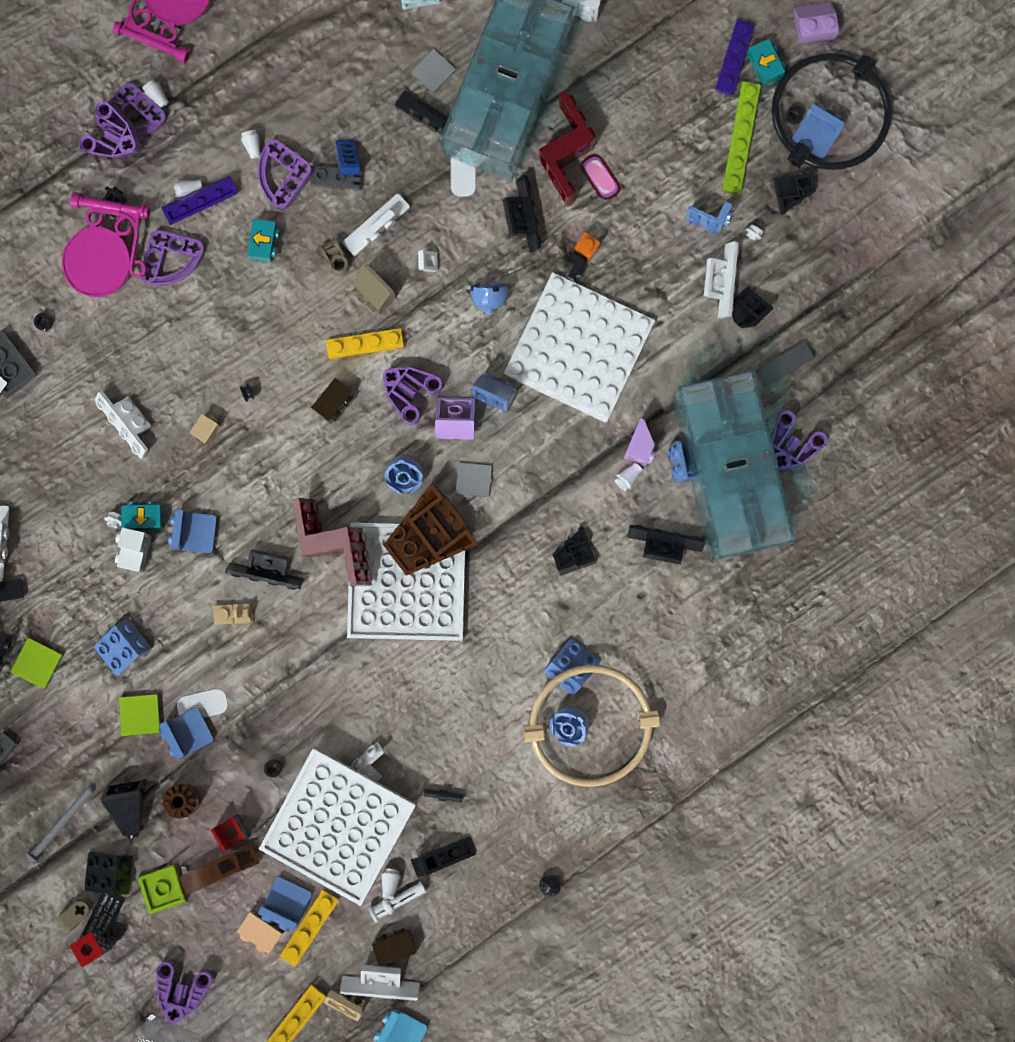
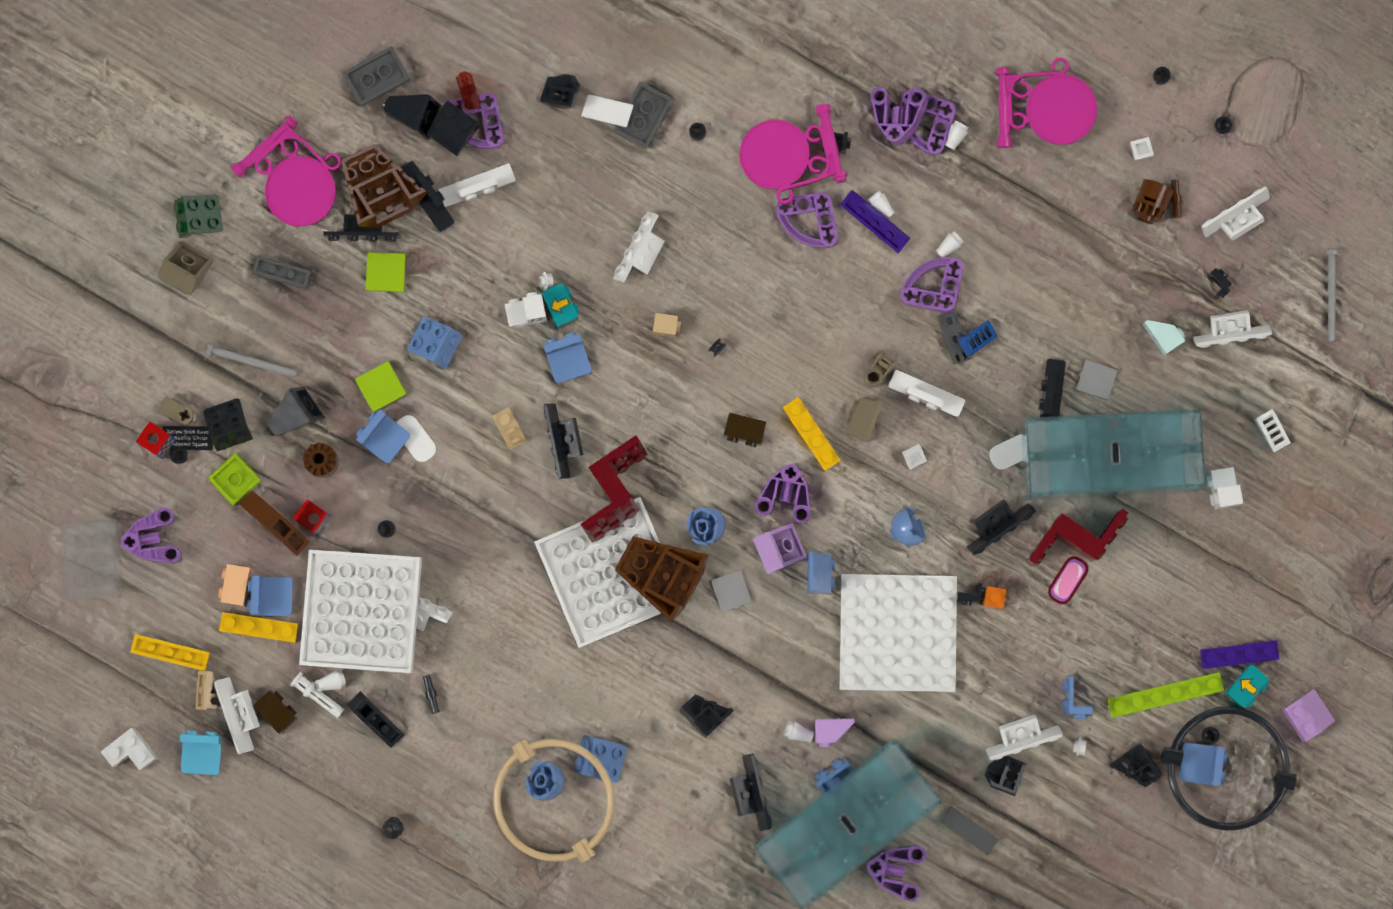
camera: 65 degrees right, 0 degrees up
teal brick [247,219,280,263] -> none

